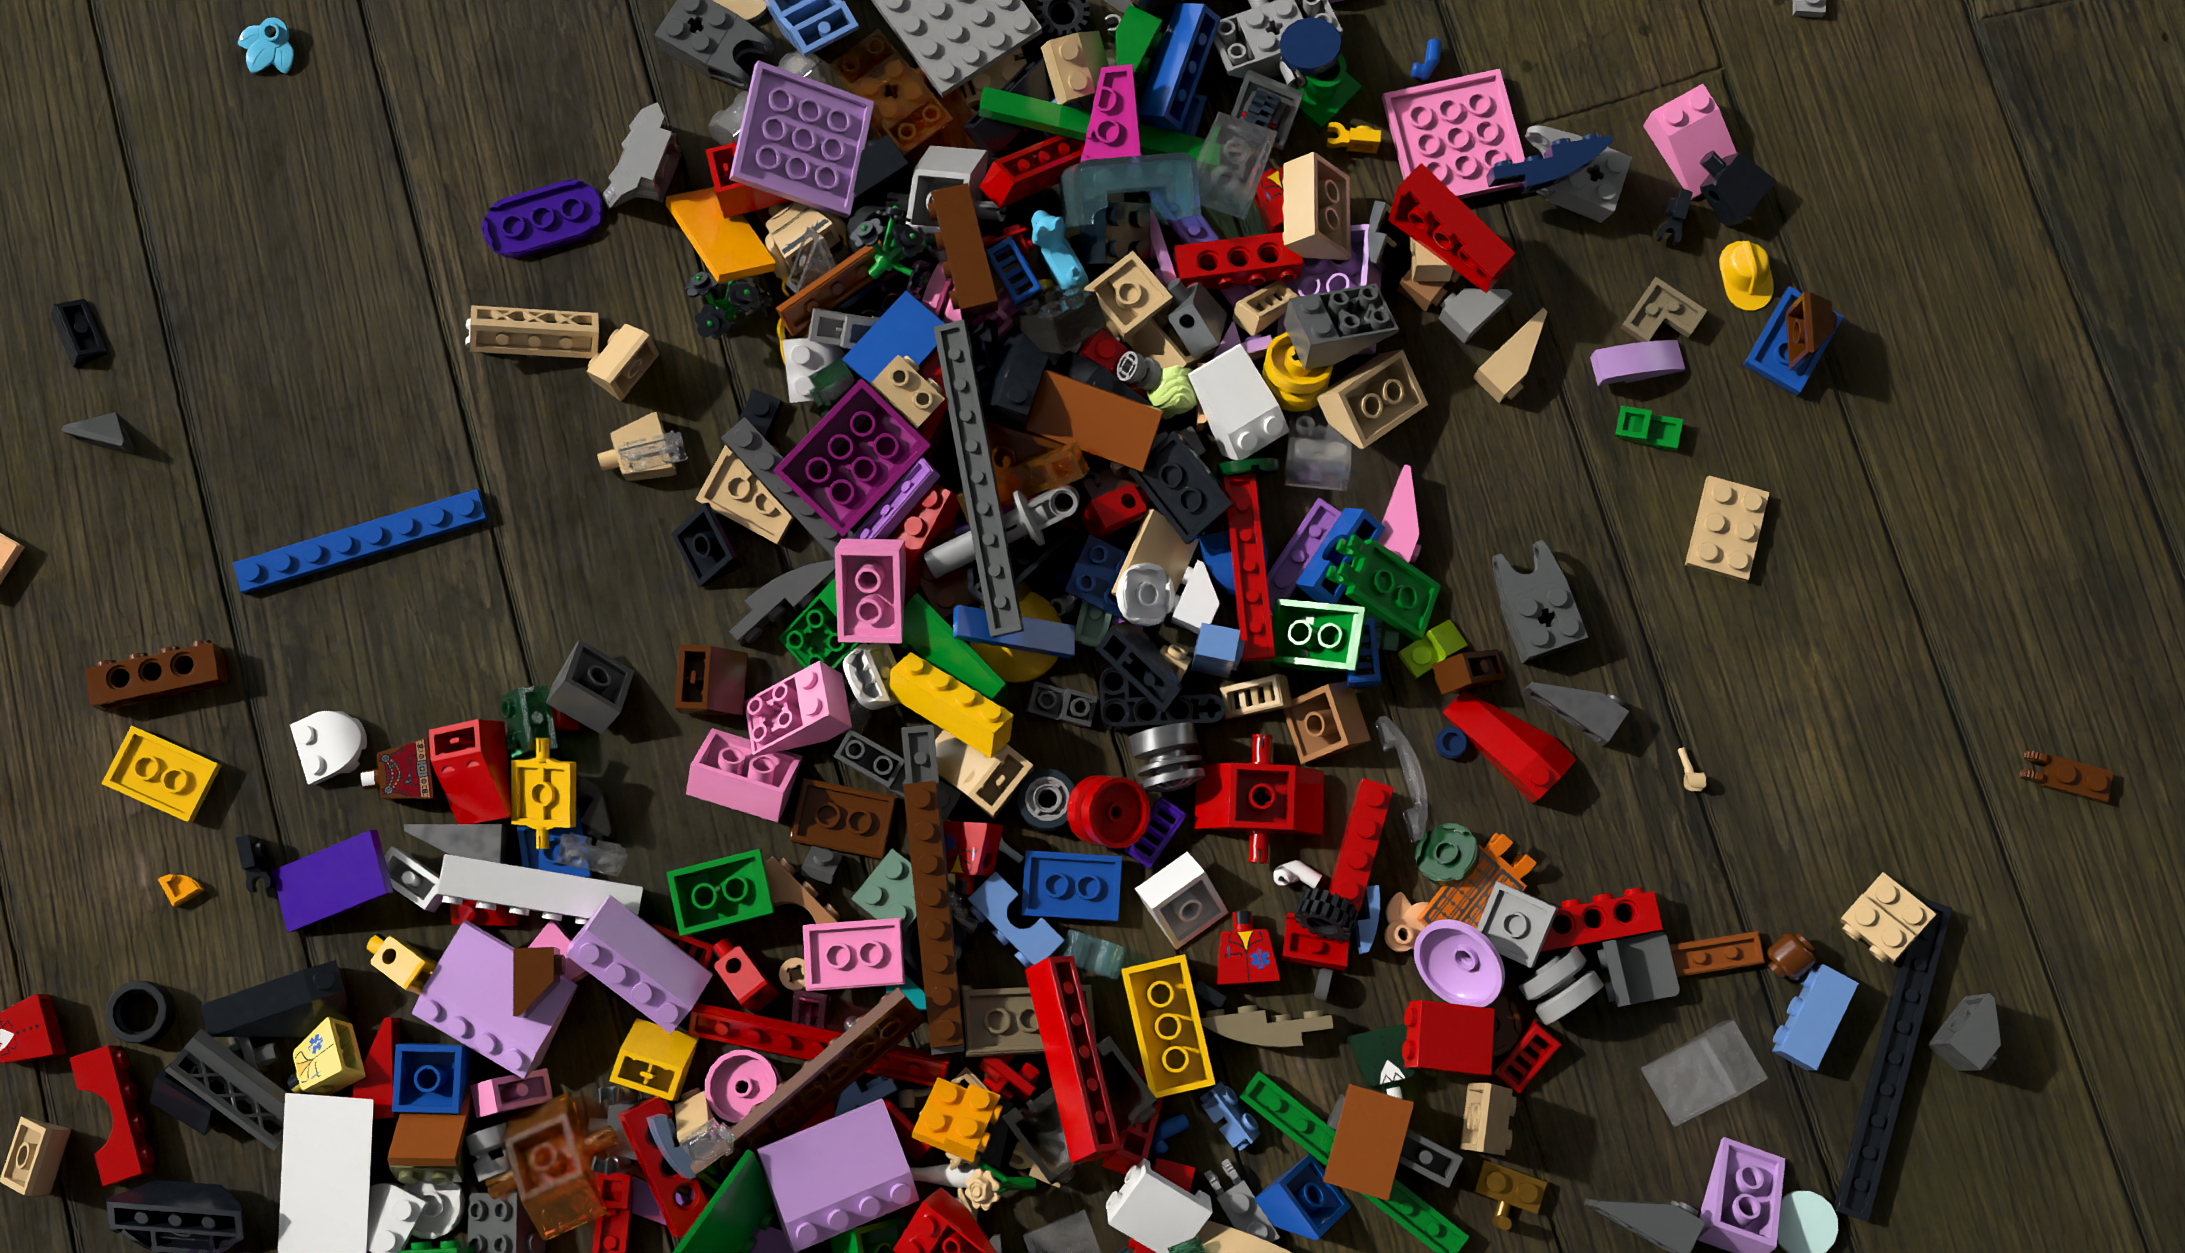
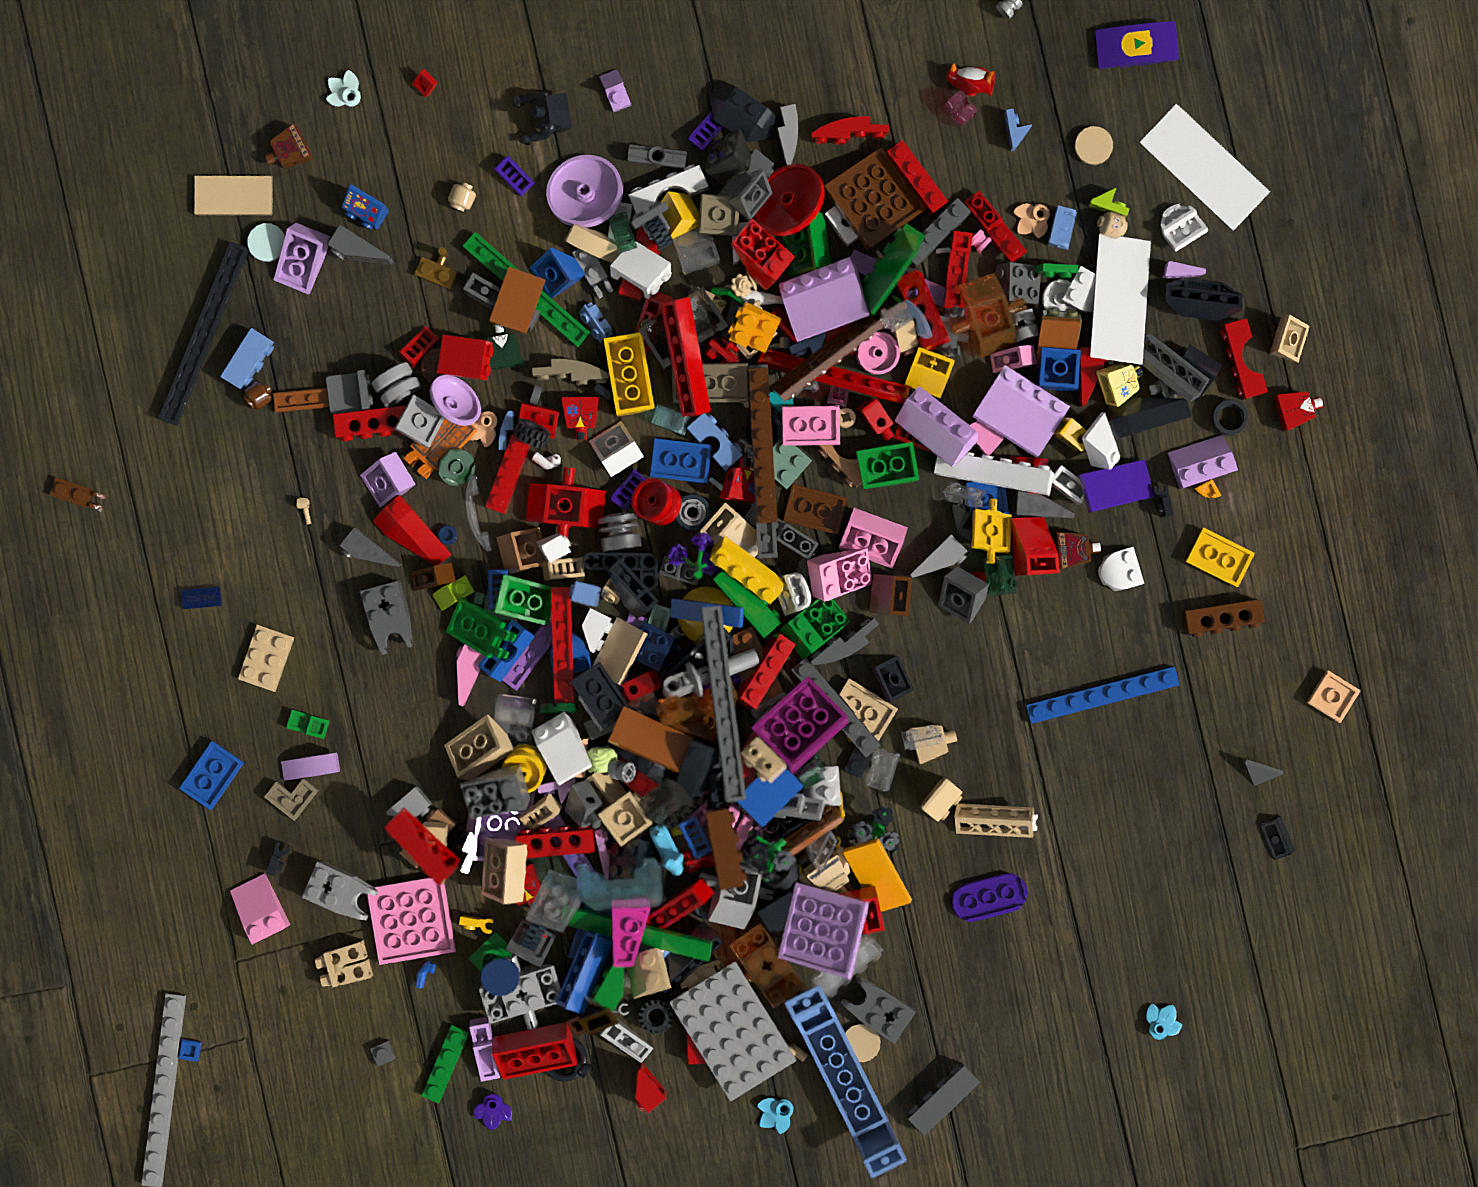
camera: 175 degrees left, 10 degrees up
reddish brown slope [513,947,566,1018] -> none
light grey slope [601,102,681,210] -> none
dark grey plate [801,846,843,884] -> none
bright pink slope [835,539,906,643] -> none
medium lavender tile [850,456,941,539] -> none
white tile [1116,563,1175,626] -> none
blue arm [1150,1113,1189,1156] -> none
tan slope [1460,1083,1516,1156] -> none
tan slope [1473,308,1547,403] -> none
dark blue slope [1486,133,1612,194] -> none
clear slope [1640,1020,1768,1127] -> none
black torso [1700,150,1776,227] -> none
yellow piece [1719,240,1774,311] -> none
reddish brown slope [1785,292,1837,371] -> none
tan plate [1841,872,1936,964] -> none
dark grey slope [1926,993,2001,1071] -> none
none -> clear blue tile [181,587,222,609]
none -> tan hips [315,940,373,987]
none -> lavender slope [360,452,416,508]
none -> white slope [536,533,571,563]
none -> dark purple plant [668,532,719,578]
none -> clear brick [866,748,900,791]
none -> light grey slope [909,535,967,578]
none -> white slope [1082,412,1120,470]
none -> lavender slope [1167,435,1238,489]

